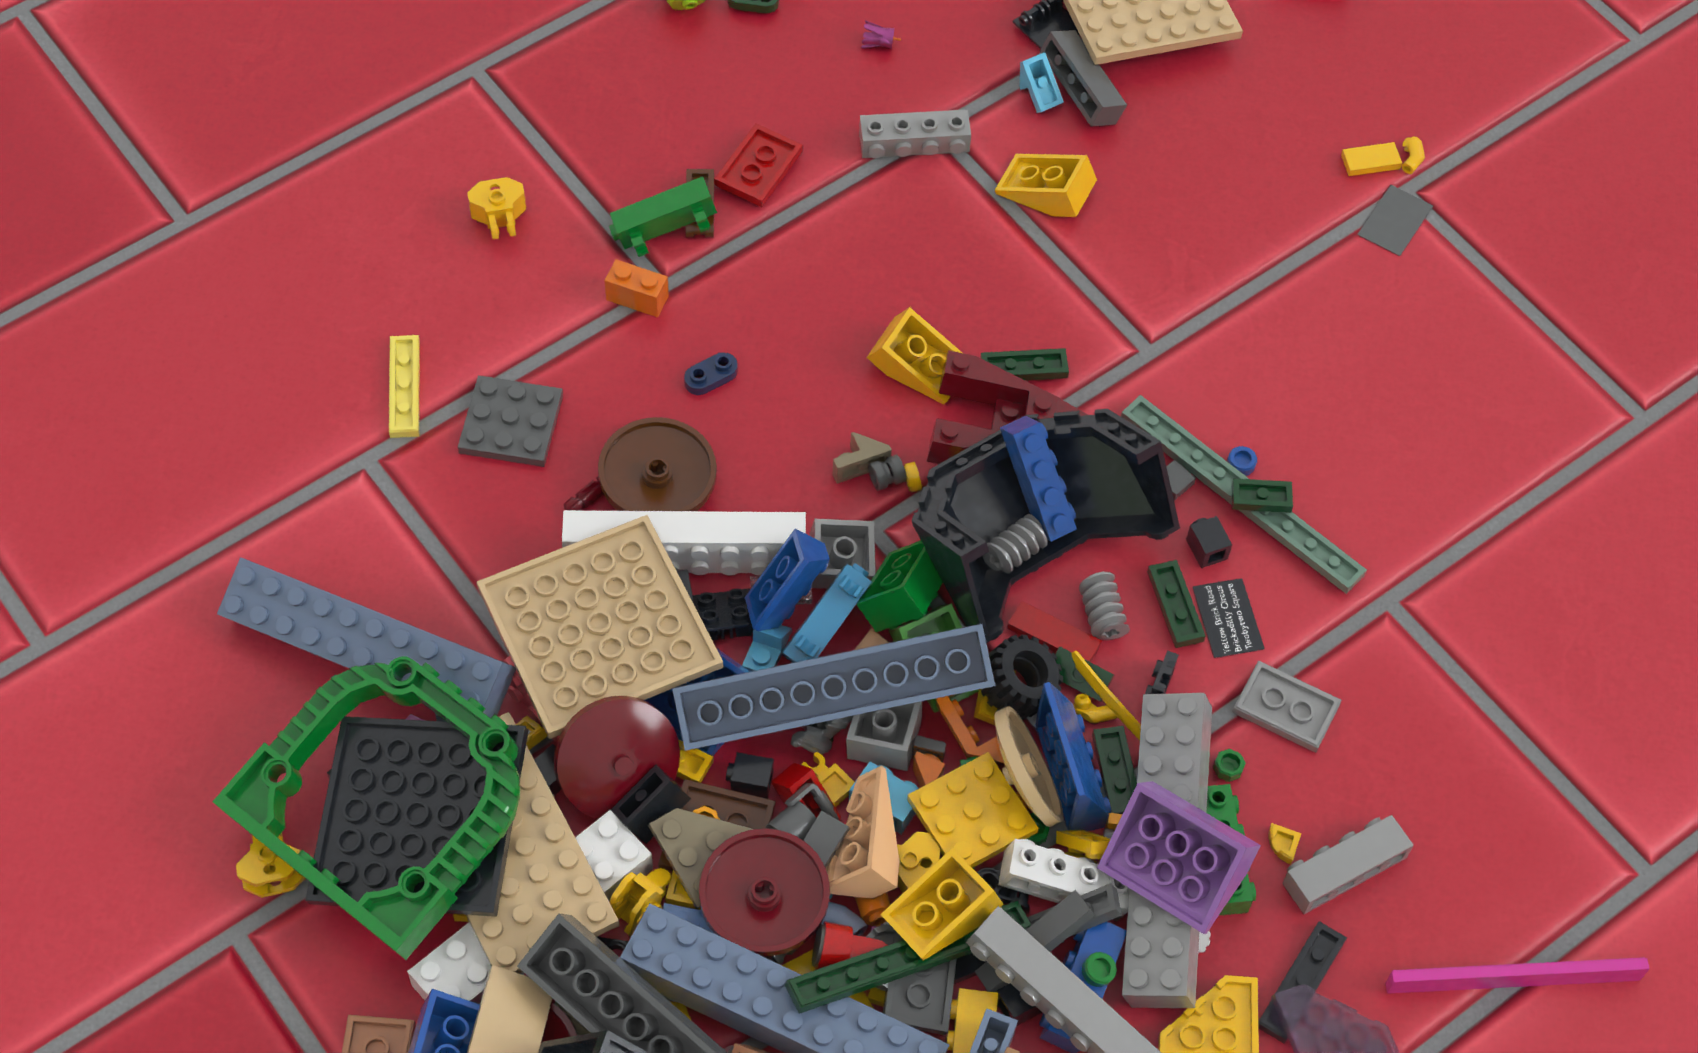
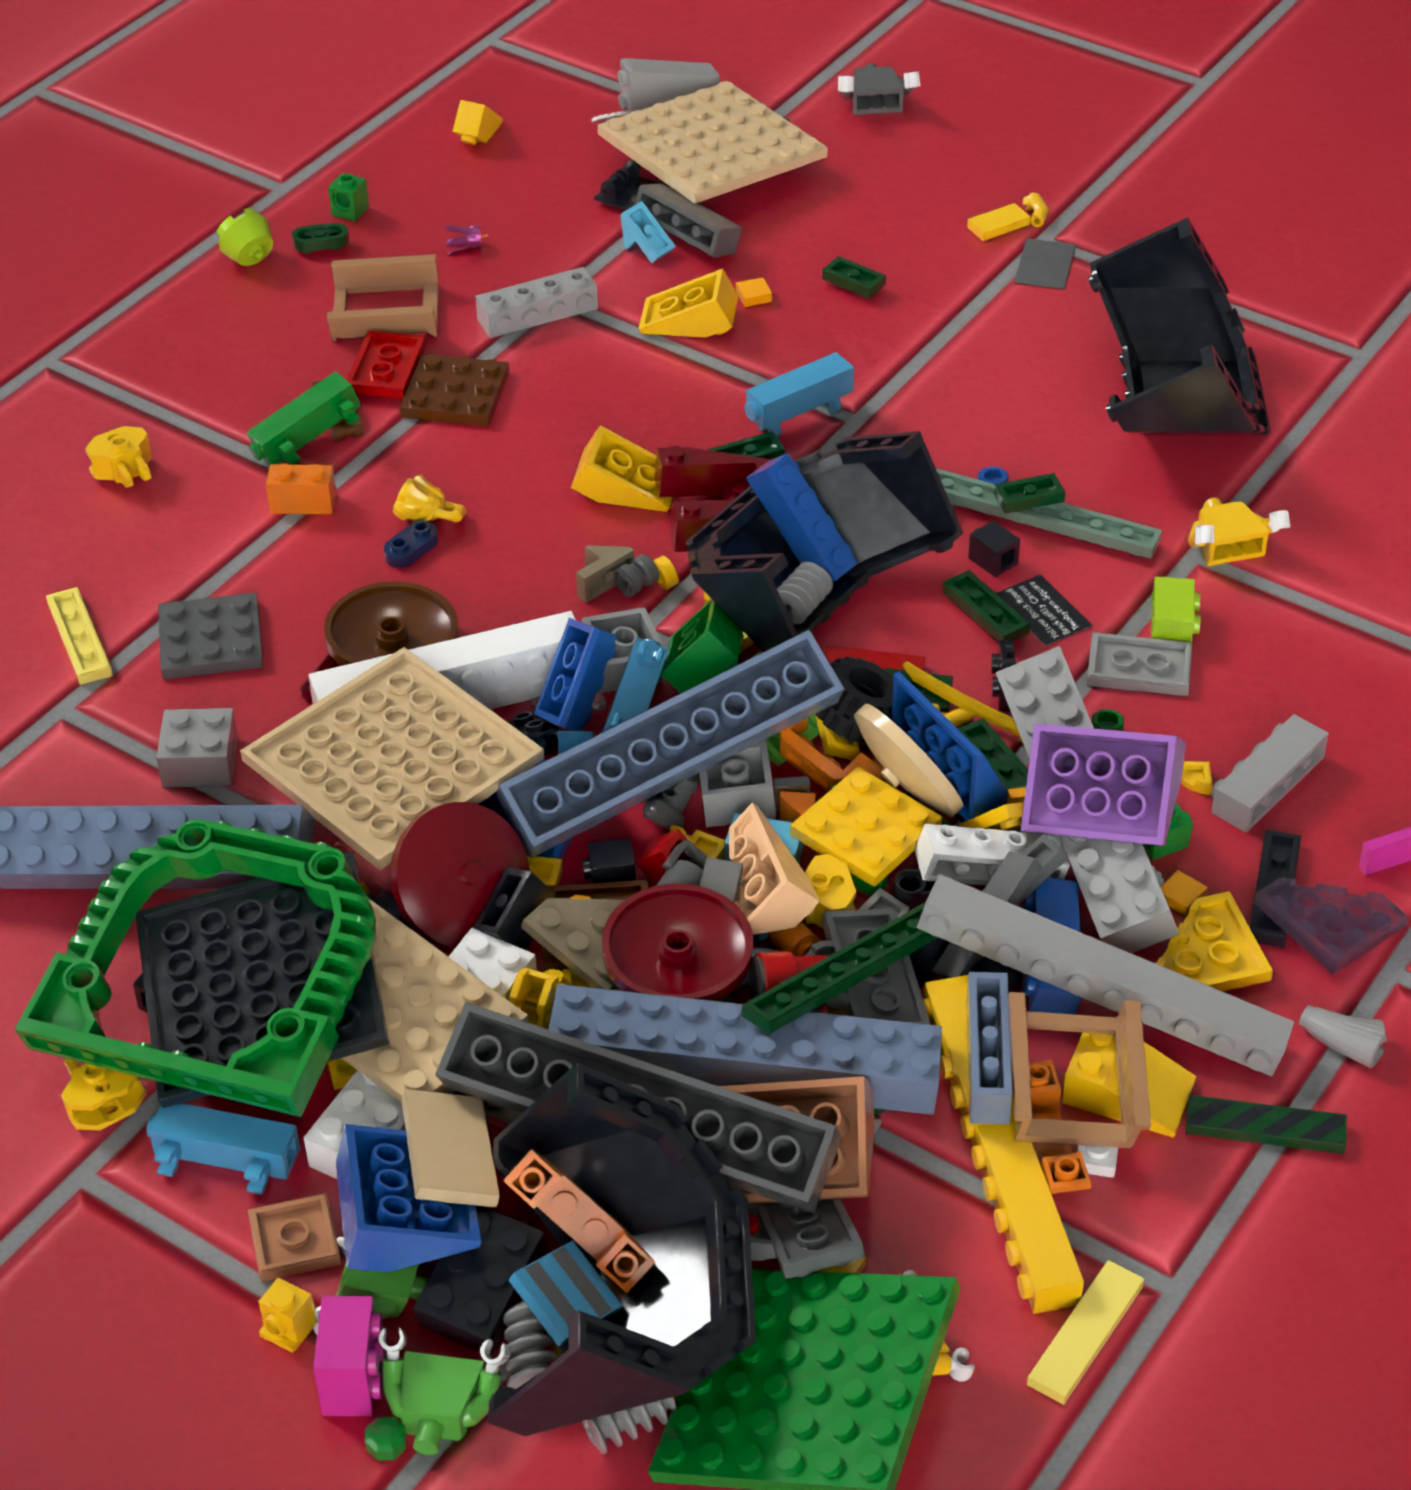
camera: 15 degrees left, 15 degrees down
yellow slope [880,848,1003,960] -> none
light grey piece [1079,571,1130,640] -> none
green tile [1082,952,1117,987] -> none
none -> dark azure brick [147,1103,300,1195]
none -> light grey brick [156,708,238,788]
none -> medium nougat piece [327,254,439,342]
none -> yellow piece [393,474,467,523]
none -> reddish brown plate [400,354,509,426]
none -> light orange tile [736,278,772,307]
none -> dark azure brick [744,352,854,437]
none -> dark green plate [822,256,886,299]
none -> black windscreen [1088,217,1271,435]
none -> lime brick [1151,576,1201,643]
none -> light orange tile [1161,870,1208,916]
none -> yellow torso [1188,498,1291,566]

